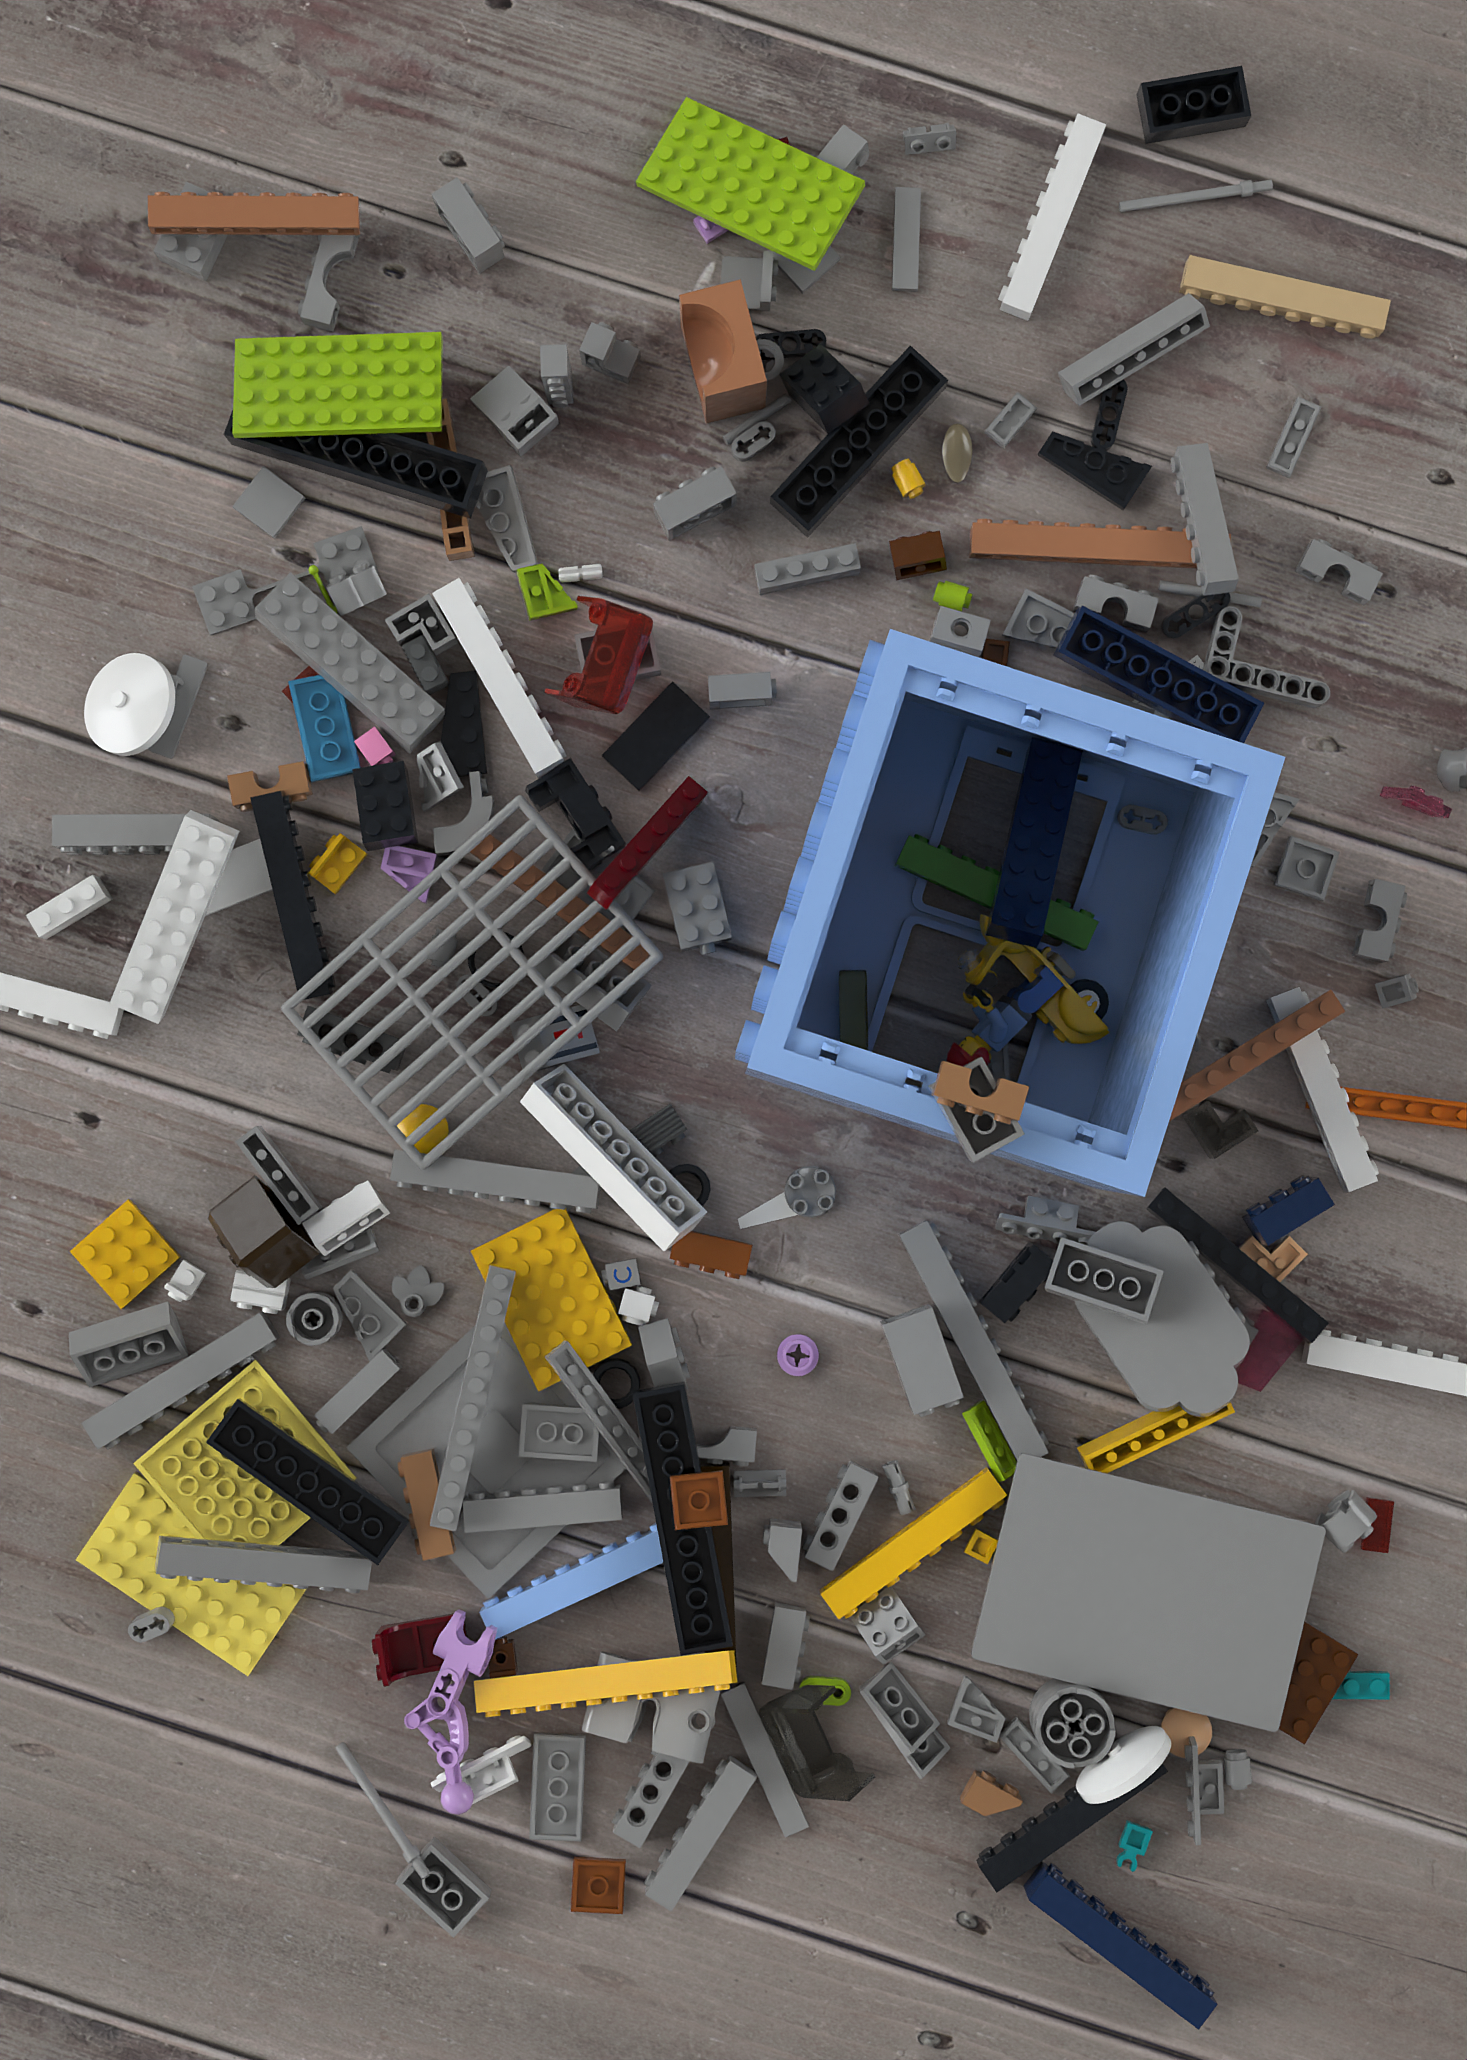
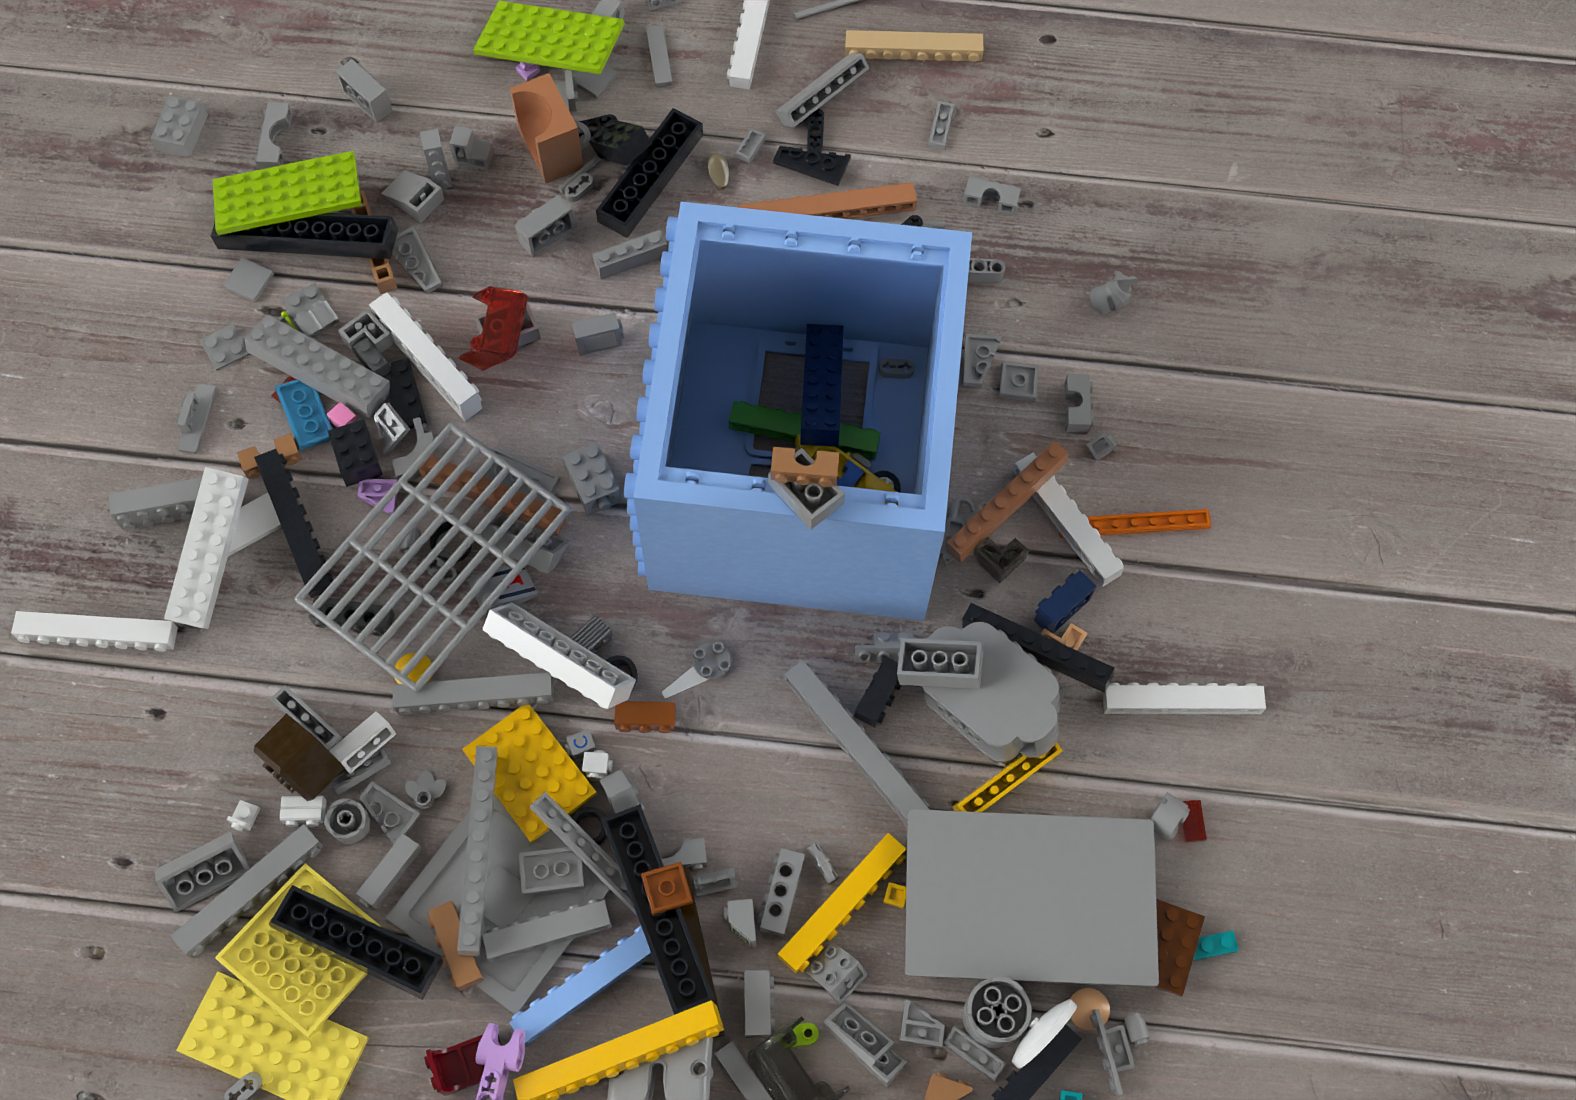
camera: 10 degrees left, 20 degrees down
white brick [26,875,113,939] -> none
yellow plate [70,1199,181,1309] -> none
white dish [84,653,175,756] -> none
nougat brick [148,192,360,235] -> none
light grey brick [155,1536,372,1593] -> none
yellow bracket [308,833,368,894] -> none
reddish brown brick [489,1636,518,1679] -> none
lime wing [516,563,578,621] -> none
black bracket [525,758,626,871] -> none
white piece [558,564,603,583] -> none
dark red brick [587,776,708,910] -> none
black tile [602,681,710,791] -> none
lavender gear [777,1334,819,1376] -> none
light grey brick [880,1304,964,1417] -> none
yellow brick [891,458,926,499] -> none
lime plate [962,1400,1017,1483] -> none
light grey brick [1171,443,1239,596] -> none
clear pink wing [1237,1309,1303,1392] -> none
clear pink wing [1380,785,1452,818] -> none

